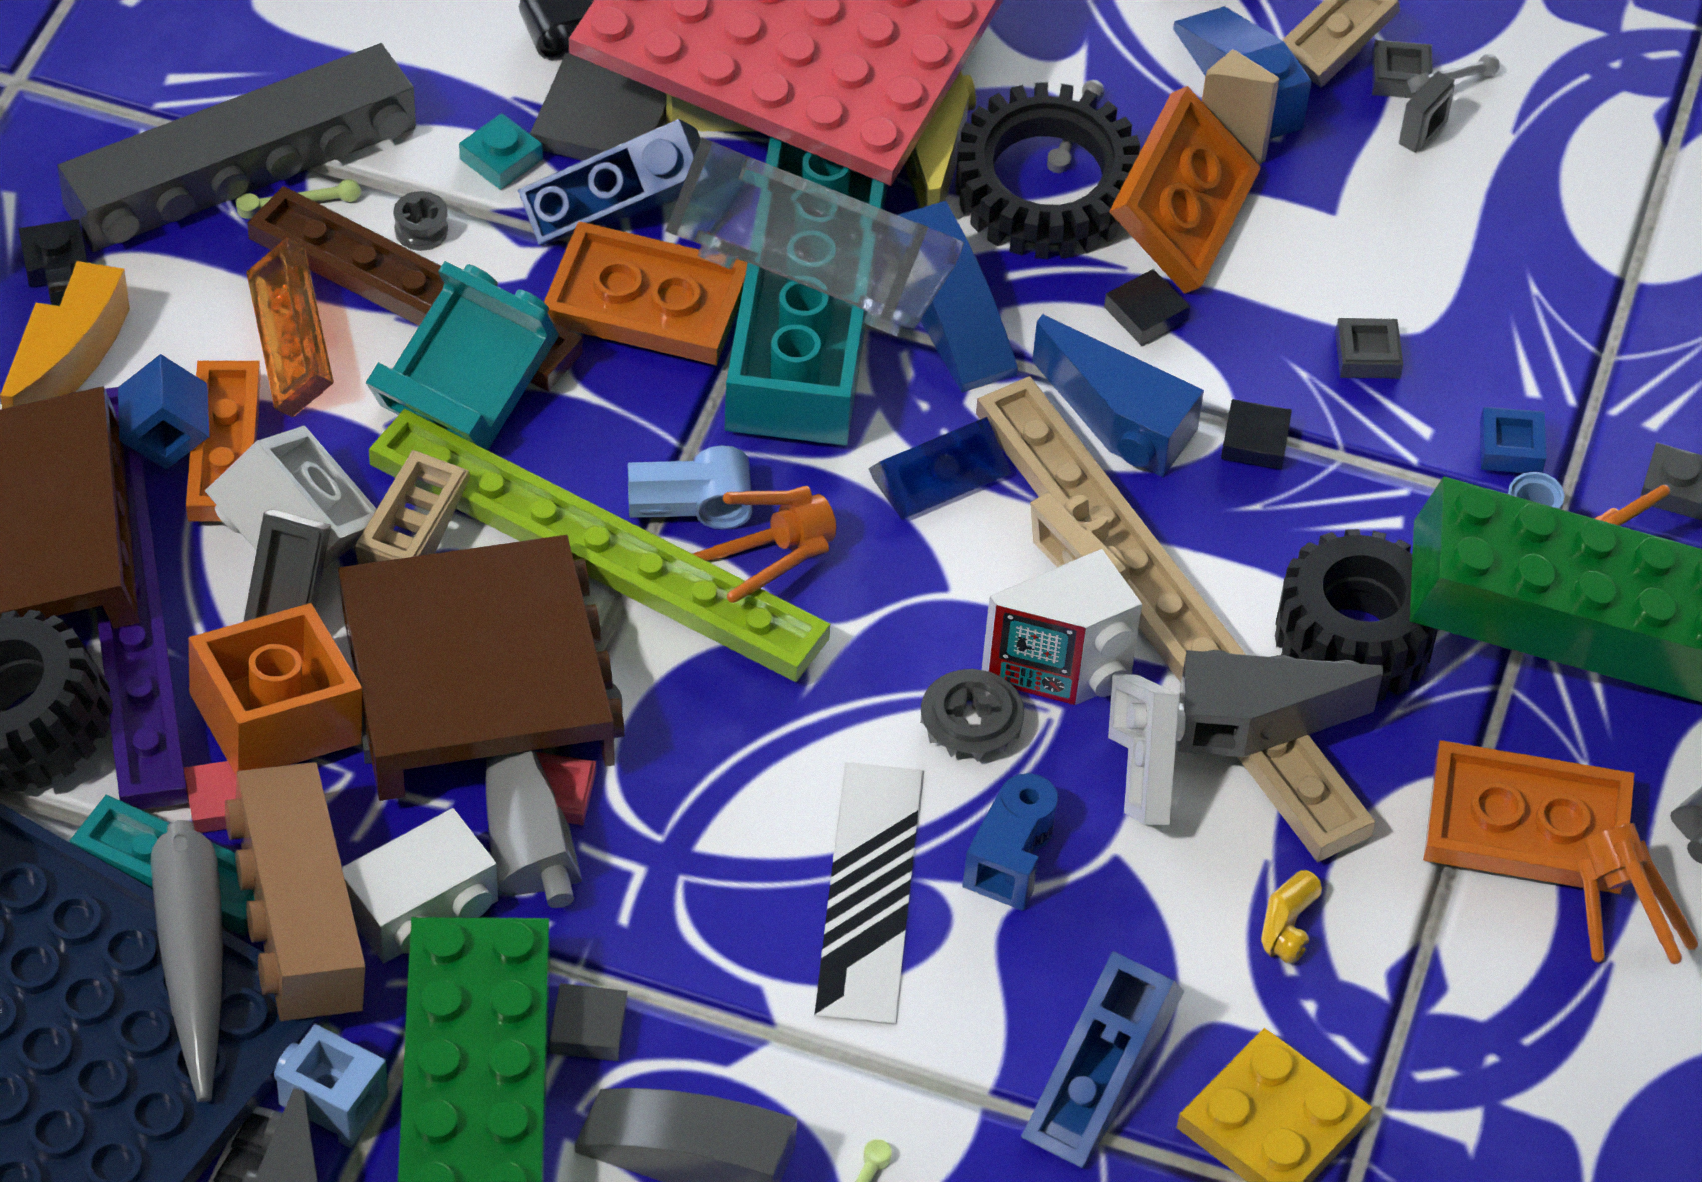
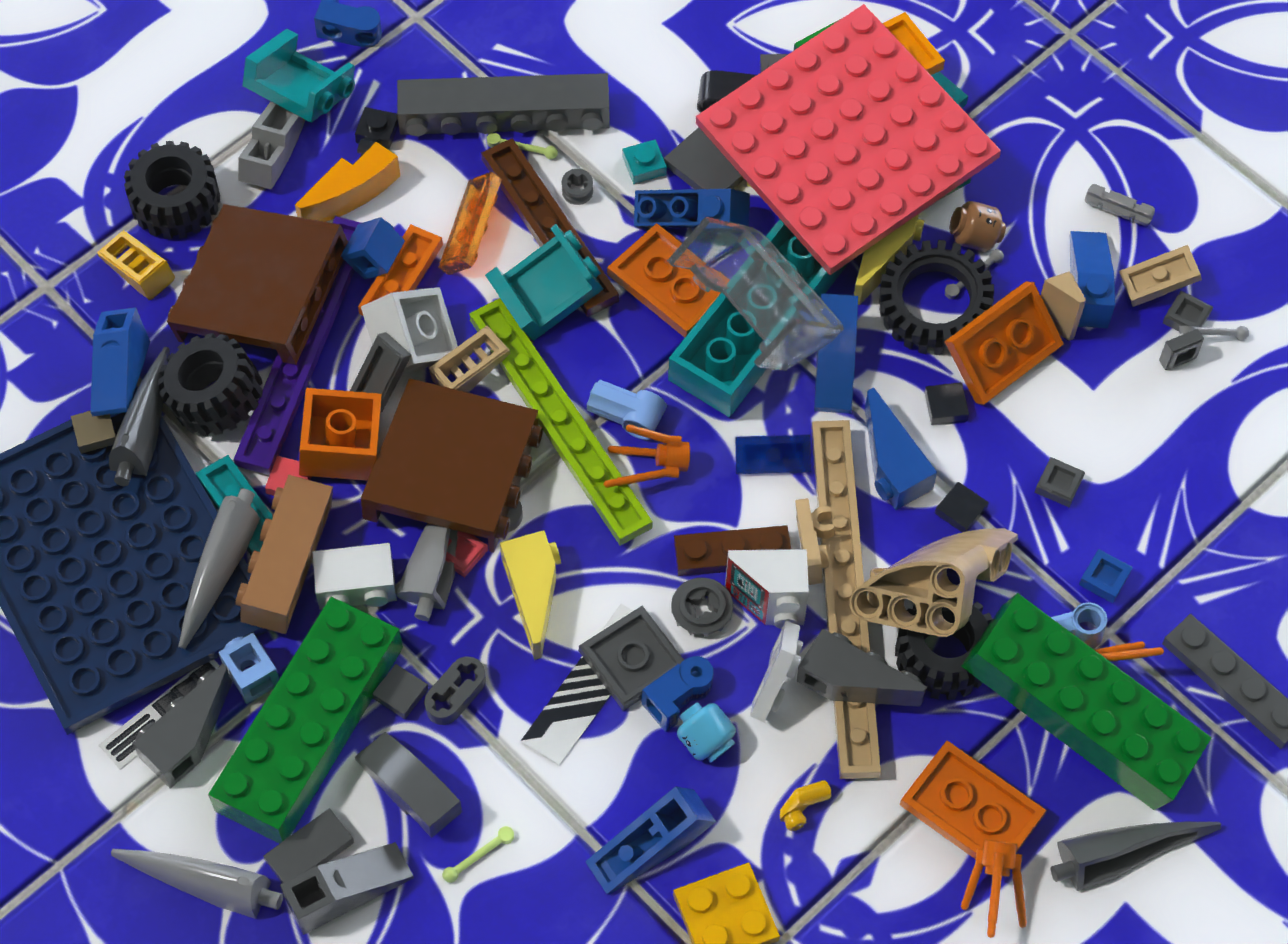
camera: 30 degrees right, 10 degrees up
none -> dark grey beam [424,656,486,725]
none -> light yellow slope [500,530,561,660]
none -> dark grey tile [578,605,684,711]
none -> reddish brown plate [674,525,791,576]
none -> medium azure head [677,702,736,763]
none -> tan panel [850,528,1018,637]
none -> medium nougat head [949,201,1006,252]

